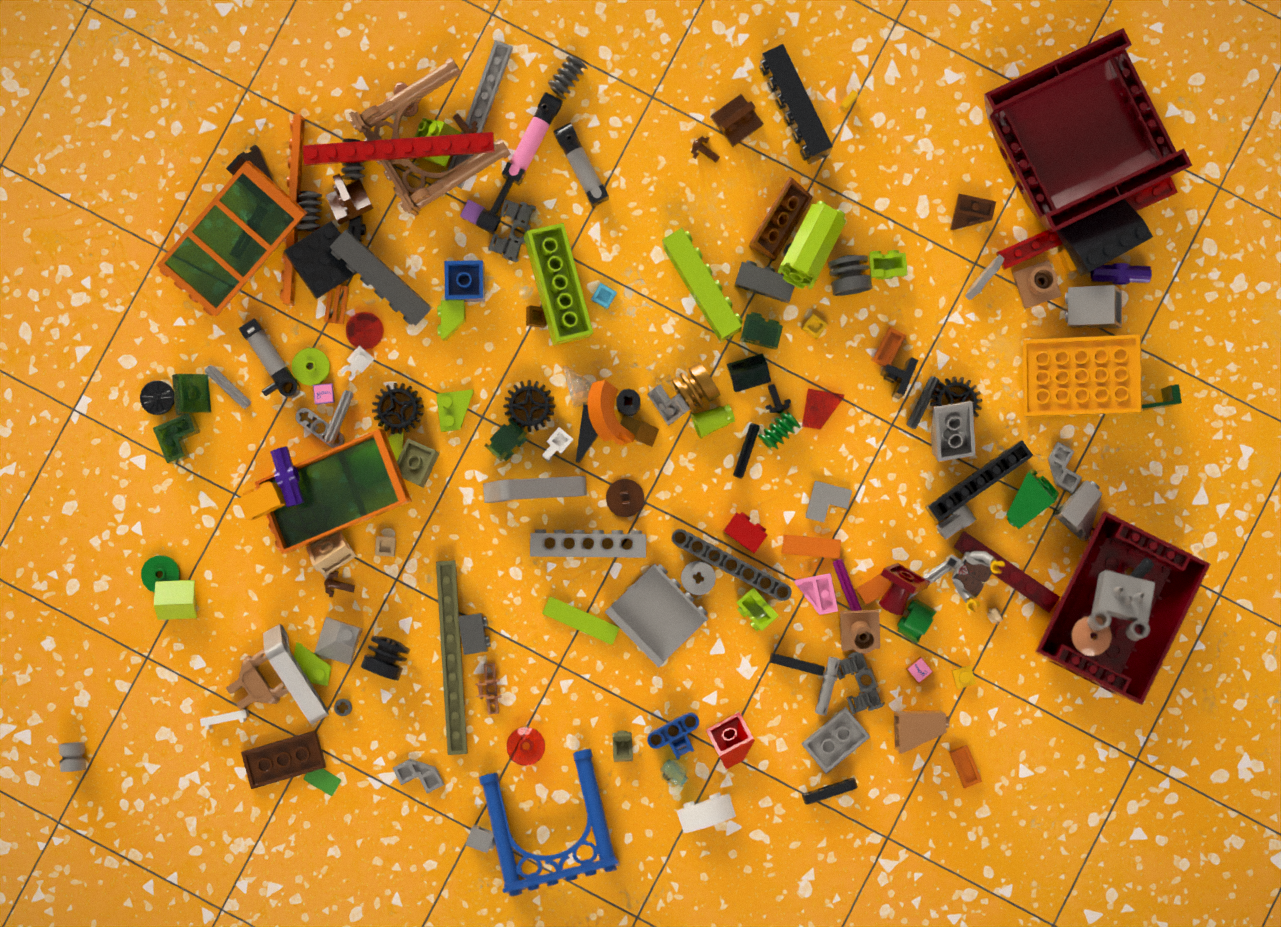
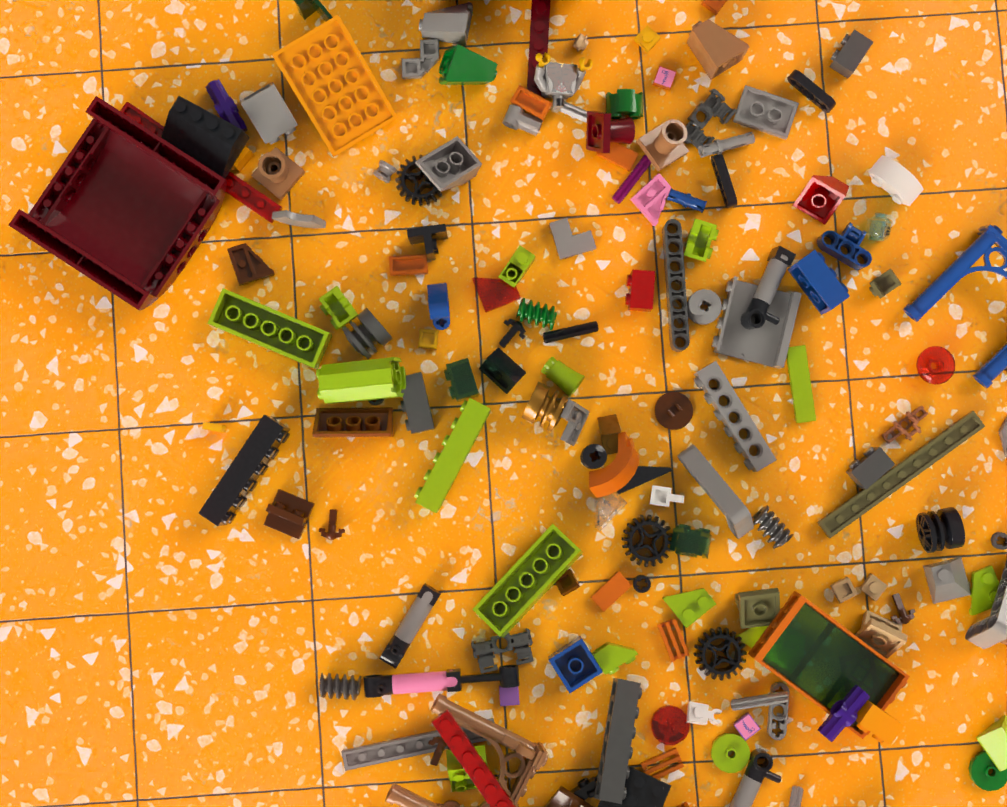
camera: 120 degrees left, 0 degrees up
medium azure tile [591,283,617,309] -> none
orange tile [782,534,841,559] -> none
dark grey axle [907,376,940,429] -> none
black brick [925,440,1033,523] -> none
none -> lime brick [208,288,332,370]
none -> light grey wheel [373,160,397,183]
none -> blue piece [427,283,450,330]
none -> lime slope [498,245,536,288]
none -> orange tile [510,85,553,121]
none -> orange tile [591,571,632,612]
none -> black bush [633,575,651,593]
none -> orange tile [657,618,690,662]
none -> blue pin [667,188,707,213]
none -> piece [740,246,796,330]
none -> dark grey piece [752,505,794,549]
none -> blue brick [787,250,850,315]
none -> dark grey brick [829,29,873,79]
none -> tan plate [859,573,888,601]

